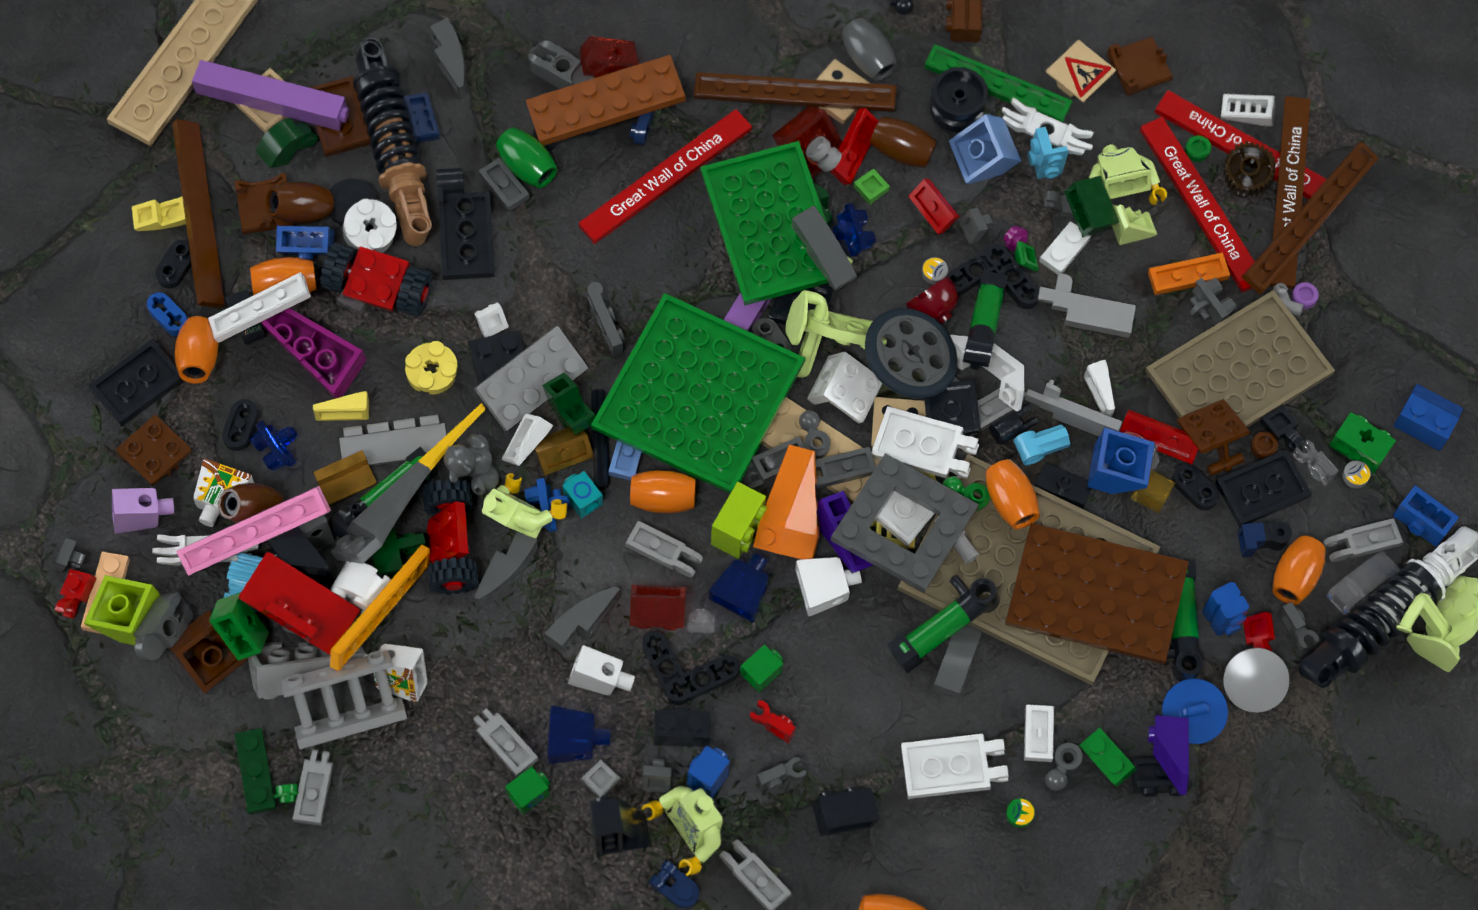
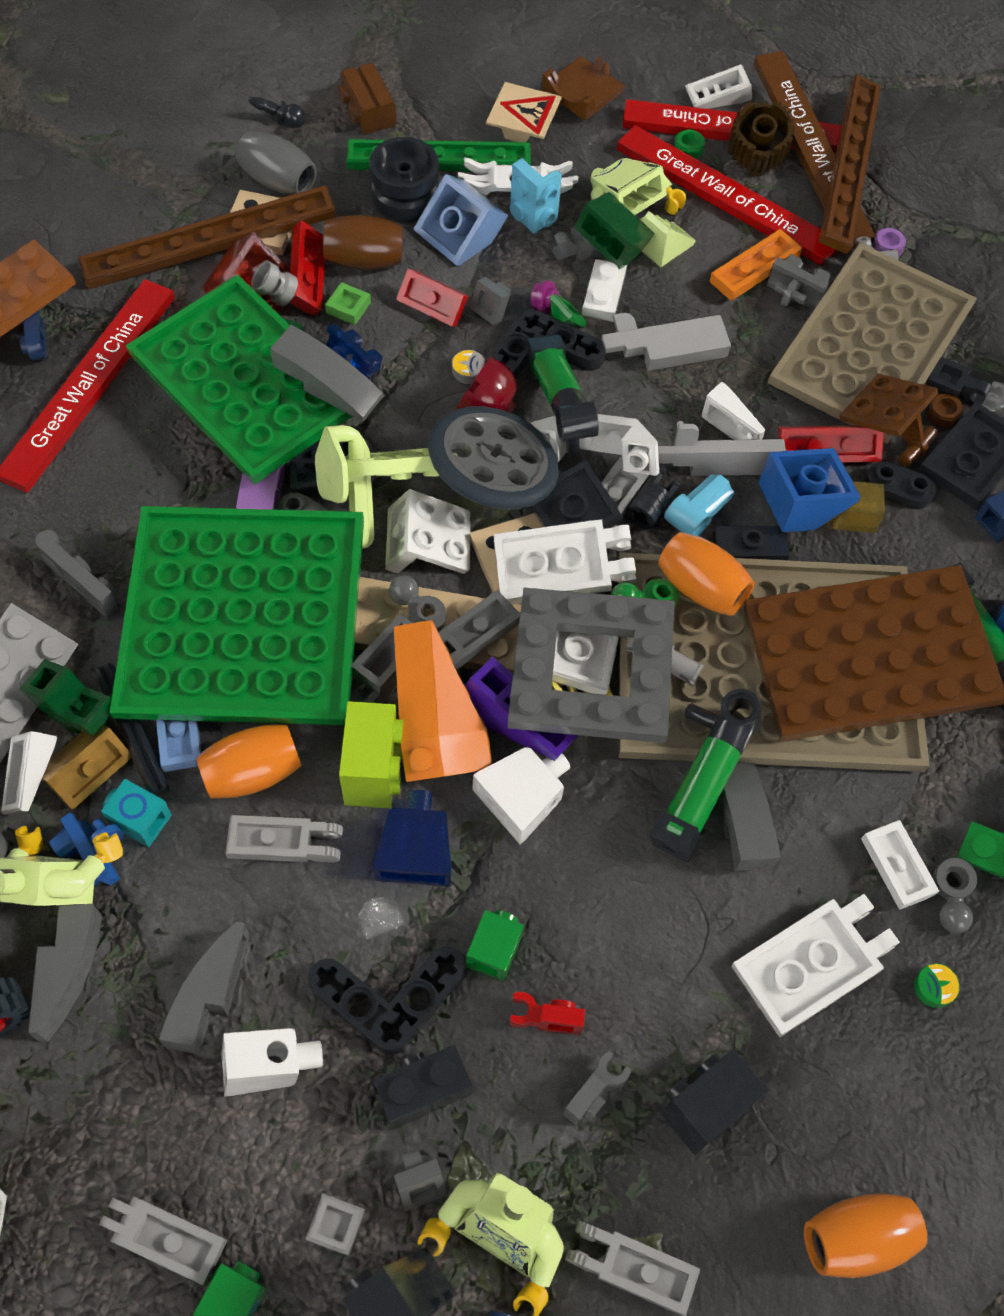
camera: 25 degrees left, 5 degrees down
clear blue torso [548,706,611,764] -> none
clear red brick [629,585,686,630] -> none
blue brick [687,746,730,799] -> none

